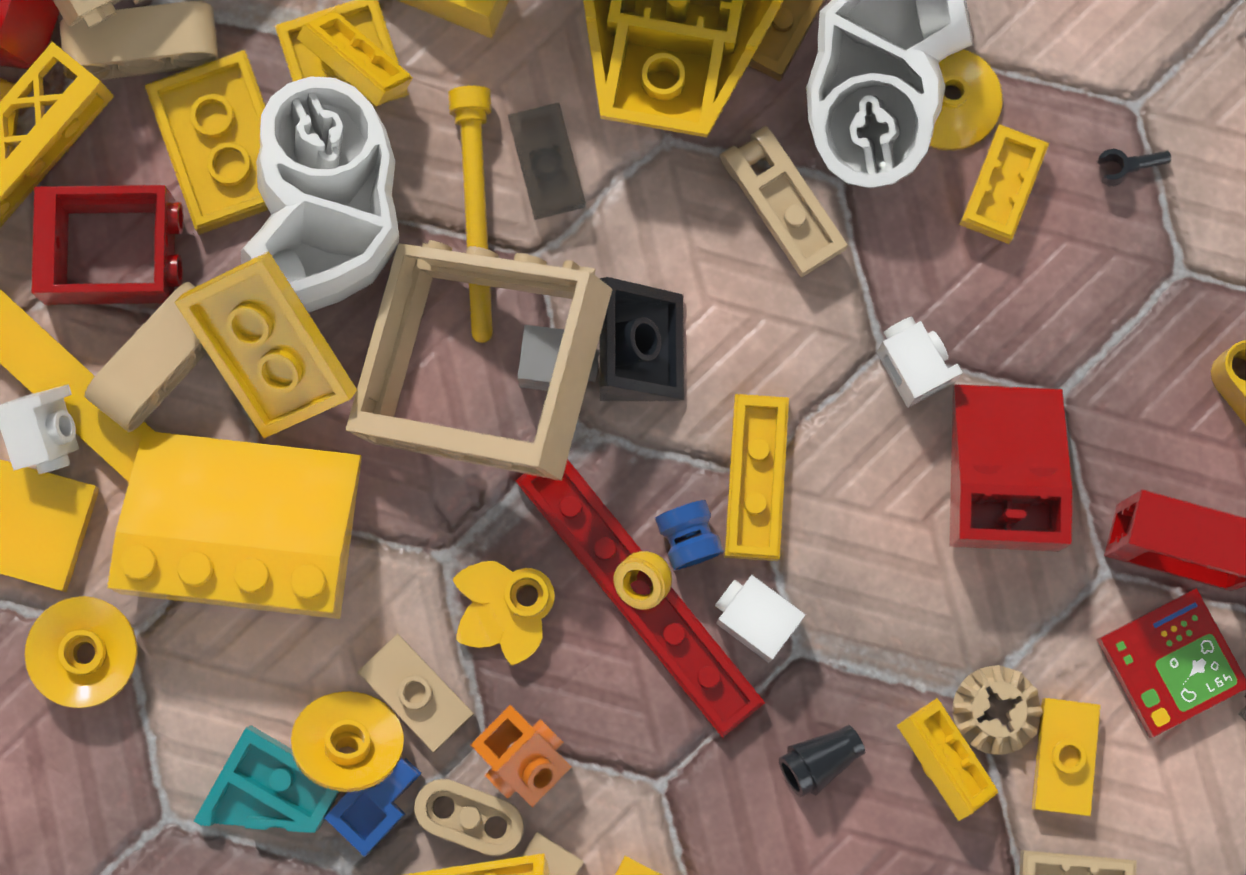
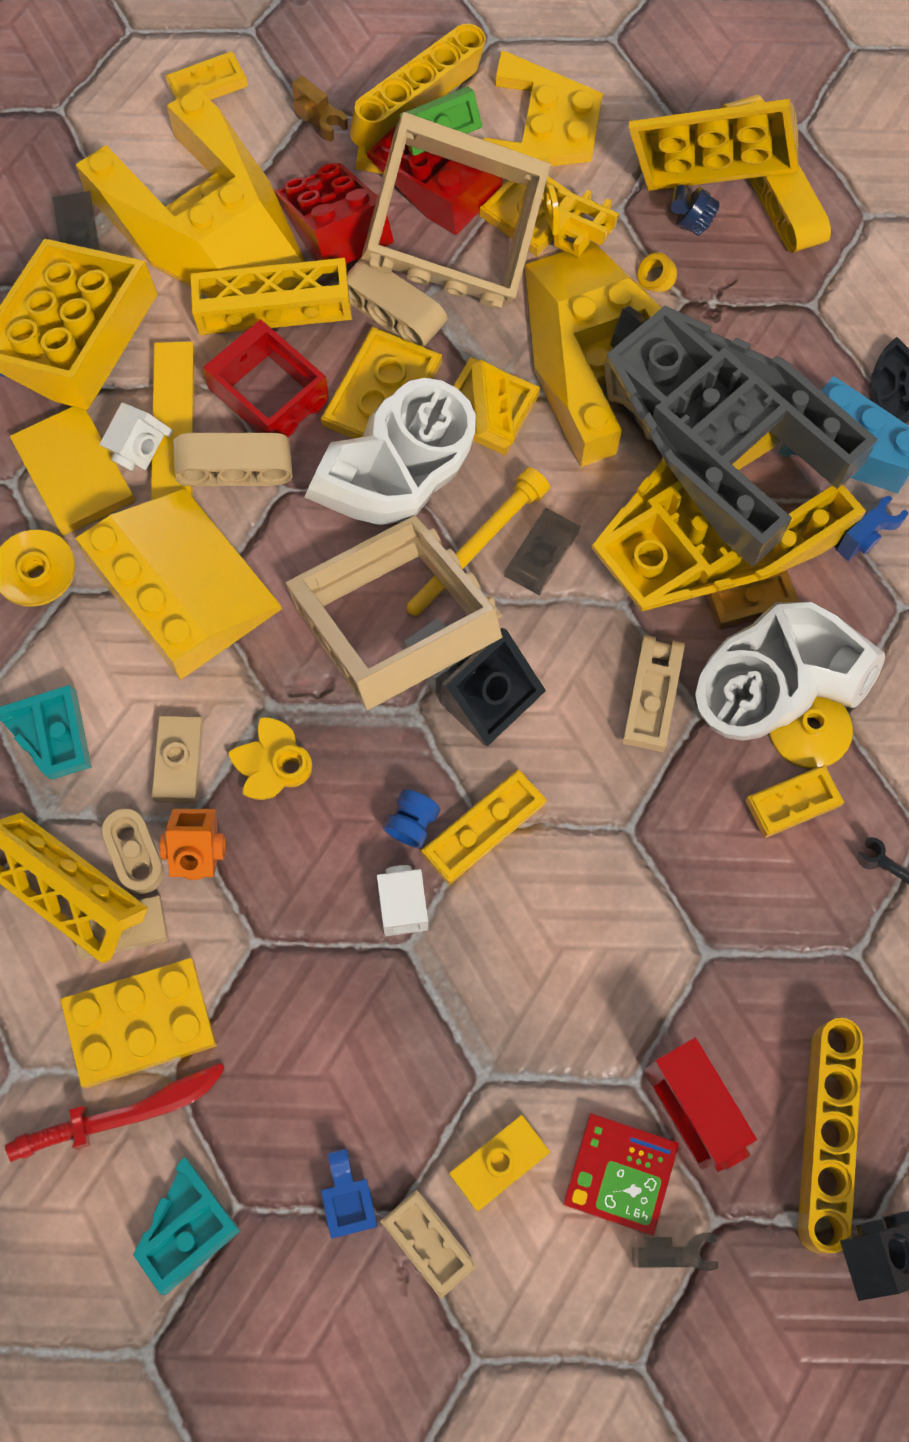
camera: 45 degrees right, 10 degrees down
yellow plate [174,251,357,438] -> none
yellow dish [291,691,404,792] -> none
blue plate [324,758,422,857] -> none
red tile [515,459,765,738] -> none
yellow piece [614,551,672,610] -> none
black cone [778,725,865,797] -> none
white brick [877,317,963,408] -> none
yellow plate [896,698,999,821] -> none
red slope [949,384,1072,552] -> none
tan gear [953,665,1043,755] -> none

